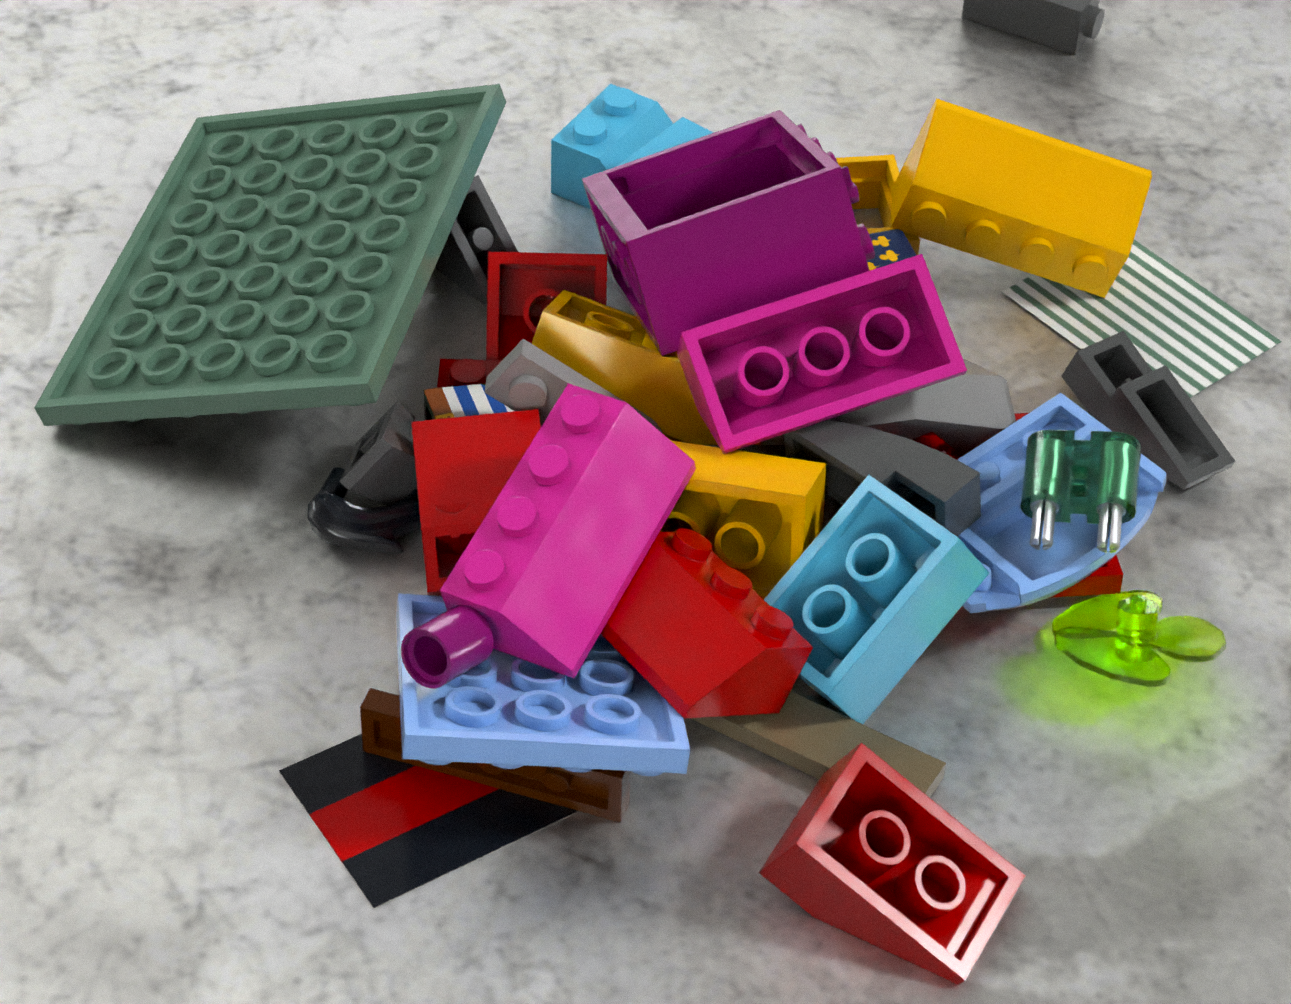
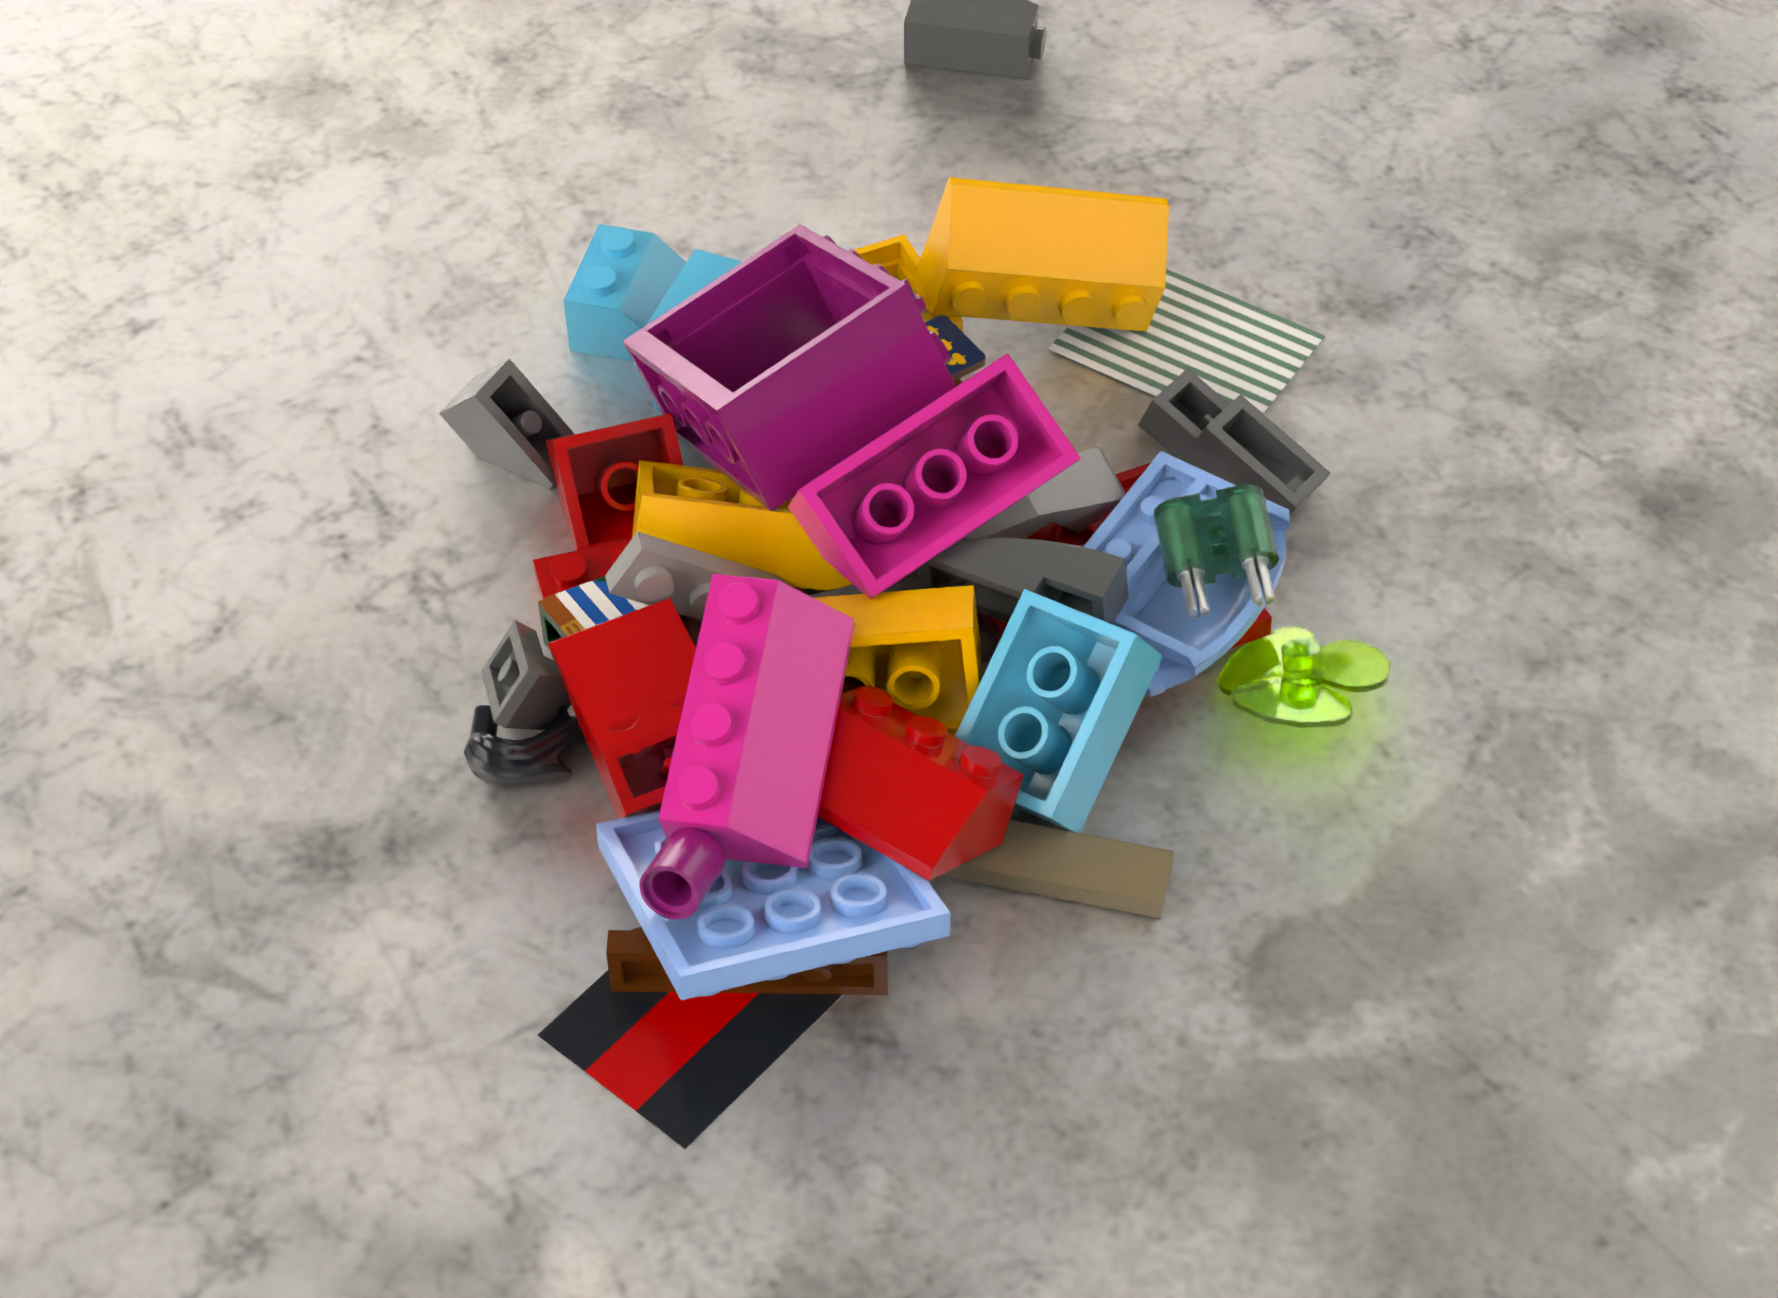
camera: 15 degrees left, 5 degrees up
sand green plate [34,84,507,426] -> none
red slope [759,742,1026,985] -> none

